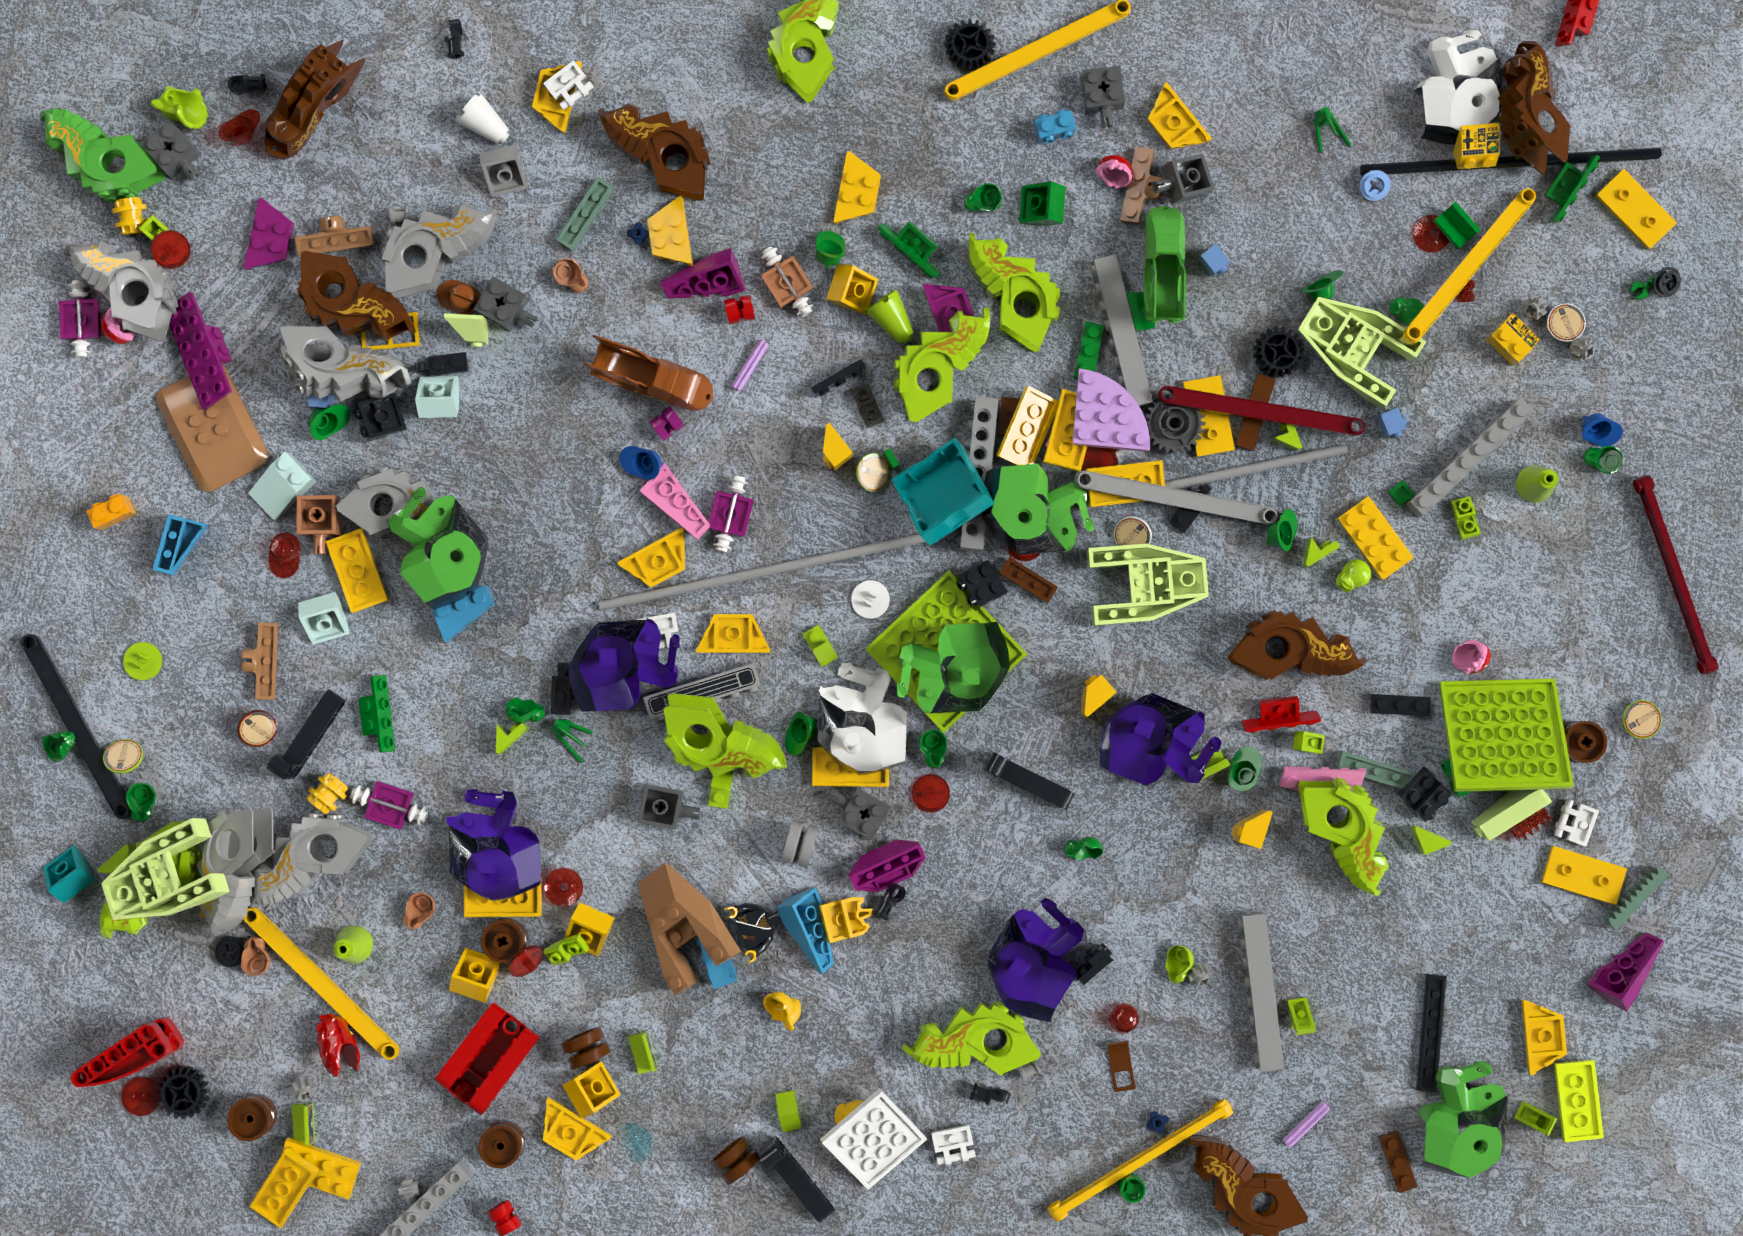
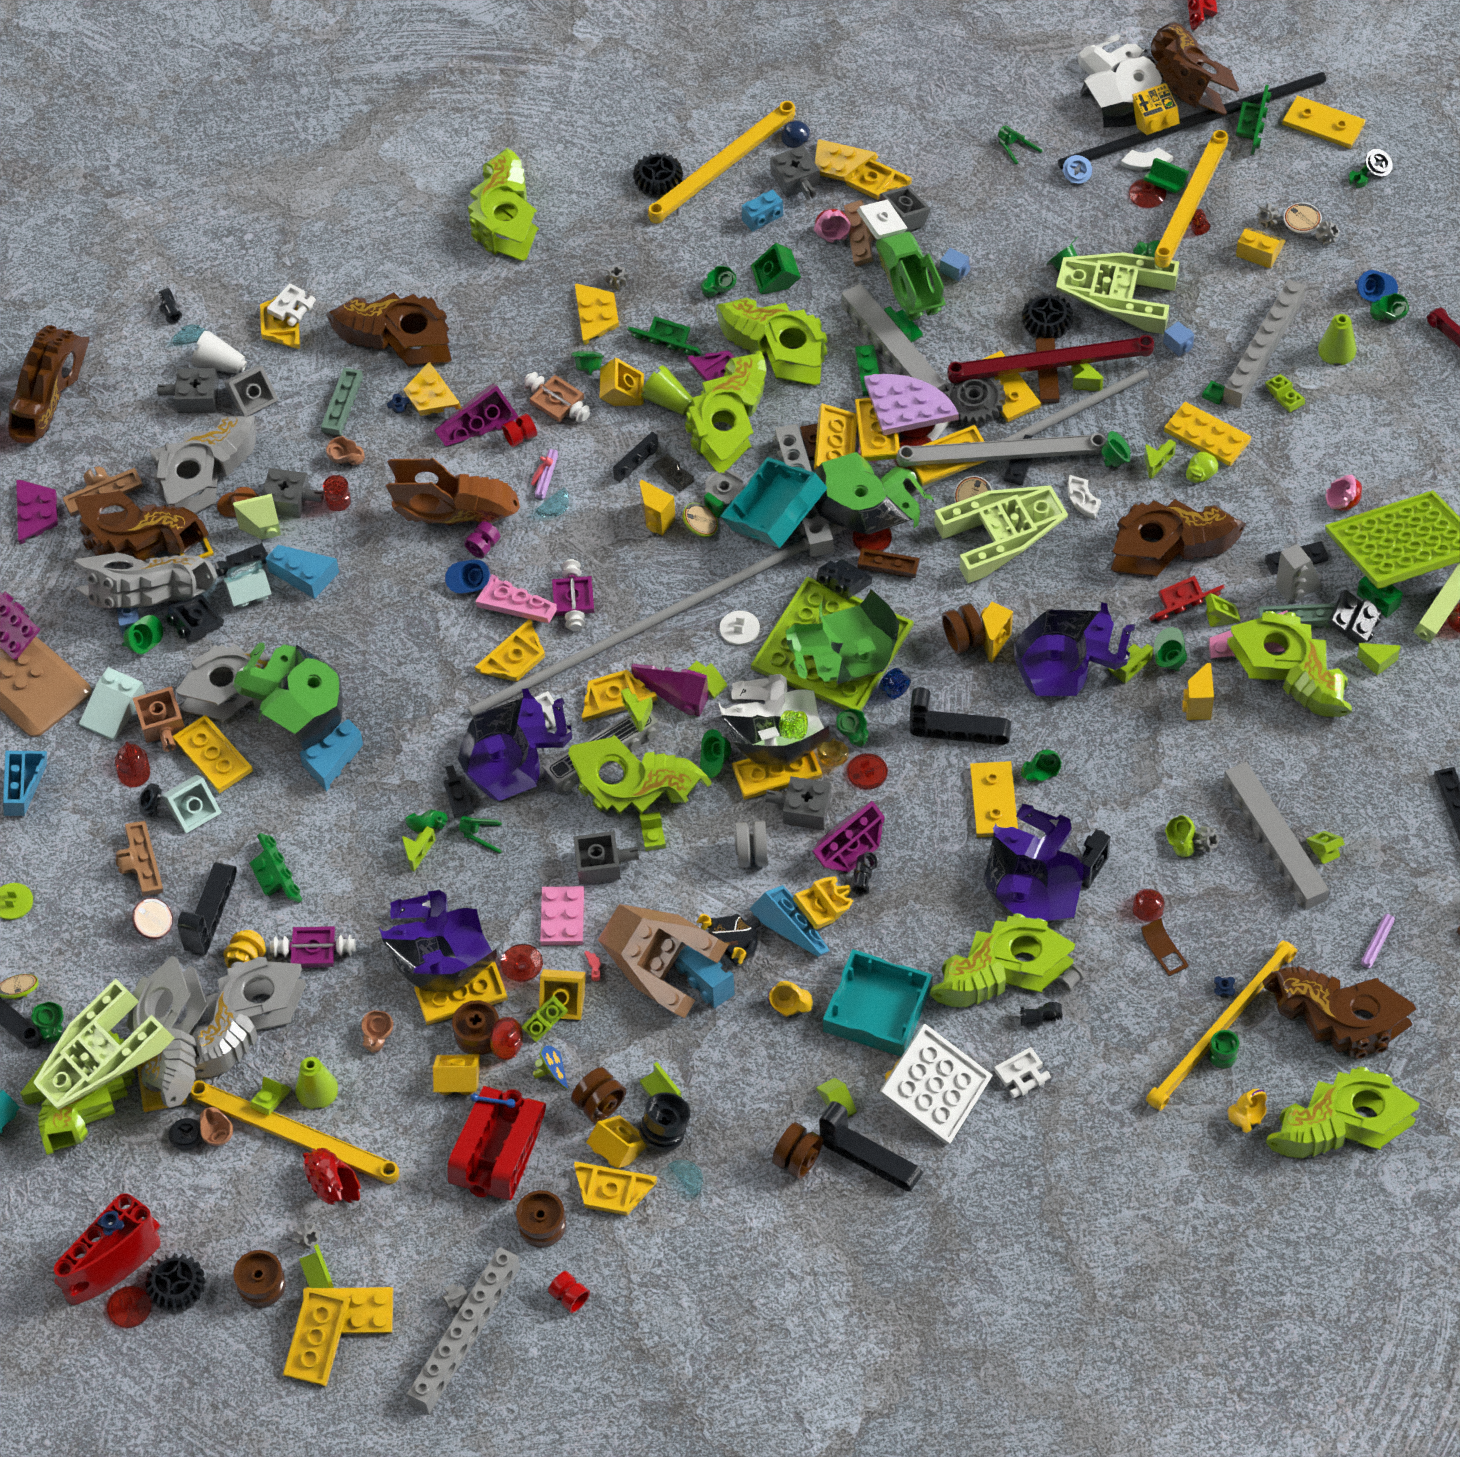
camera: 10 degrees left, 30 degrees down
none -> dark blue plate [97,1211,124,1236]
none -> black gear [139,783,162,816]
none -> dark grey brick [157,368,219,413]
none -> clear light blue tile [173,325,208,346]
none -> clear light blue tile [227,560,263,580]
none -> lime slope [250,1076,291,1116]
none -> dark azure wedge [266,545,339,599]
none -> clear red wheel [323,475,351,511]
none -> blue hinge [470,1094,515,1108]
none -> coral piece [531,456,553,486]
none -> shield [533,1046,568,1090]
none -> clear light blue tile [535,487,570,517]
none -> bright pink plate [540,886,584,946]
none -> coral piece [584,951,601,982]
none -> light grey gear [605,266,629,289]
none -> lime slope [621,688,653,732]
none -> magenta wedge [631,663,709,717]
none -> black wheel [639,1092,691,1151]
none -> light grey plate [705,470,744,508]
none -> clear neon green wheel [779,710,808,740]
none -> dark blue hair [781,120,810,148]
none -> yellow wing [815,139,878,182]
none -> clear yellow hair [817,738,849,767]
none -> teal tile [823,949,933,1057]
none -> white plate [857,200,907,240]
none -> clear blue wheel [879,668,911,700]
none -> reddish brown wheel [941,603,985,654]
none -> yellow plate [970,761,1018,837]
none -> white tile [1068,475,1101,519]
none -> white tile [1121,148,1173,171]
none -> light grey wedge [1275,543,1322,603]

